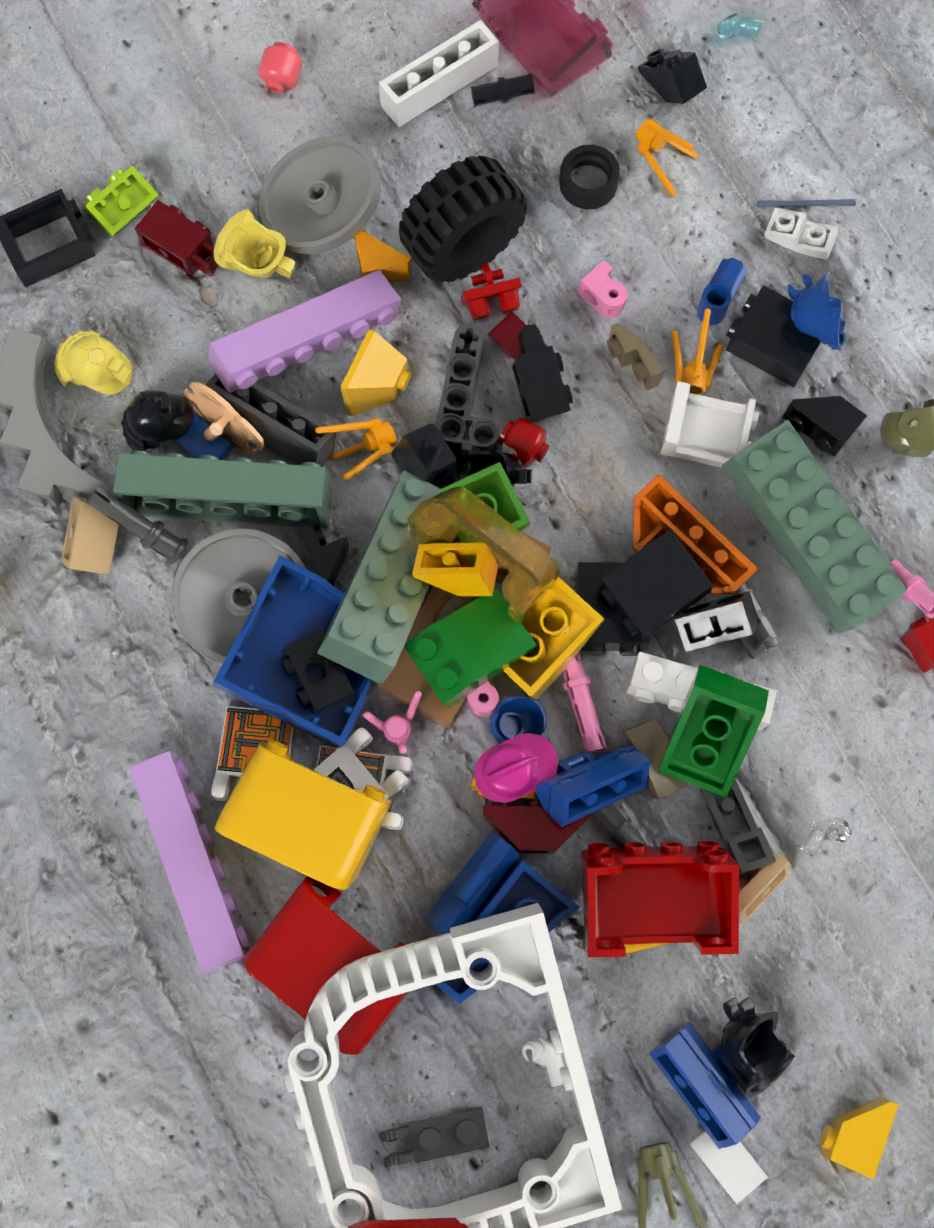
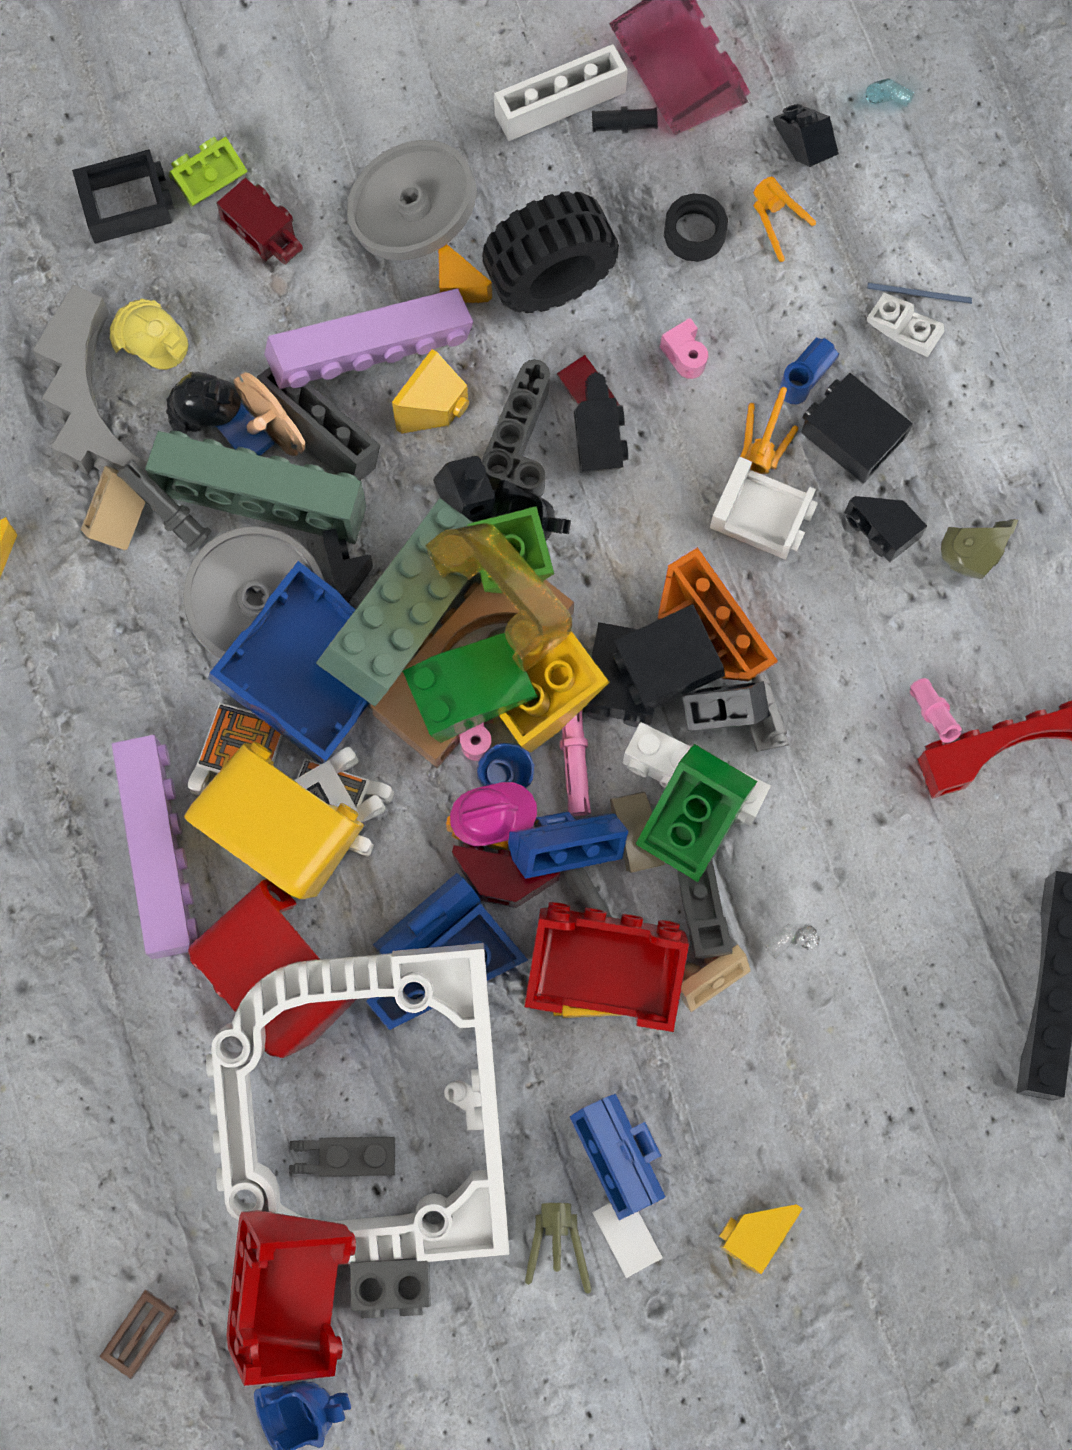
camera: 10 degrees right, 0 degrees up
light yellow helmet [213,209,296,279] -> none
coral head [259,42,302,94] -> none
black brick [280,629,354,714] -> none
light orange plant [315,417,397,480] -> none
bright pink plant [364,691,422,754] -> none
yellow slope [412,542,498,596] -> none
red hips [460,263,522,321] -> none
red head [498,418,550,468] -> none
dark tan slope [607,323,663,390] -> none
black helmet [721,997,795,1097] -> none
sand green brick [722,420,908,633] -> none
blue helmet [787,272,846,351] -> none

